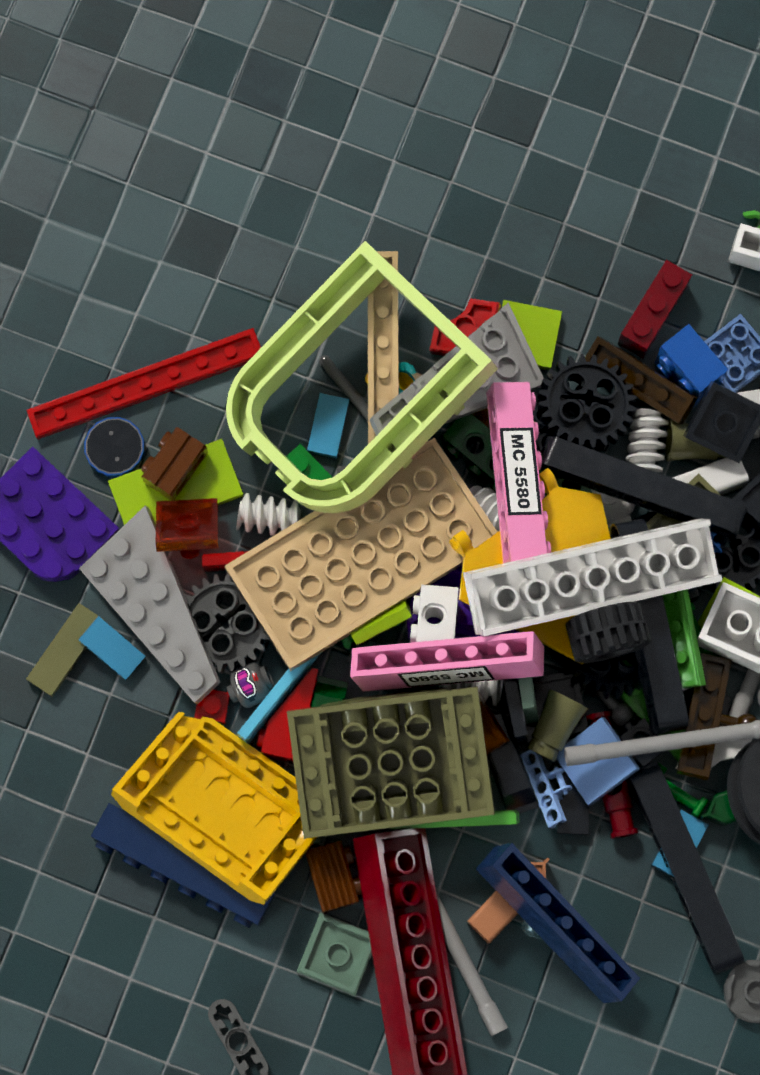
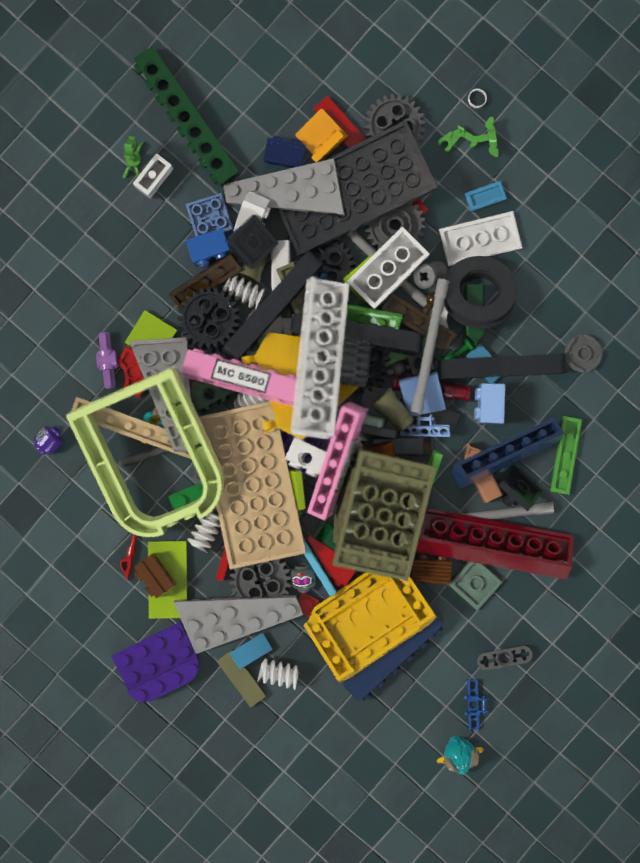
camera: 65 degrees left, 10 degrees up
red tile [26,328,261,440] -> none
black tile [84,417,145,478] -> none
clear red tile [155,498,219,559] -> none
dark azure tile [307,393,349,459] -> none
dark red brick [617,259,693,359] -> none
none -> dark purple head [34,426,63,455]
none -> medium lavender axle [96,332,118,389]
none -> red hand [120,535,137,581]
none -> white piece [257,658,299,690]
none -> teal hair [437,735,484,775]
none -> blue piece [464,679,489,730]
none -> light blue brick [474,383,505,425]
none -> black tile [499,465,543,512]
none -> bright green tile [550,416,582,495]

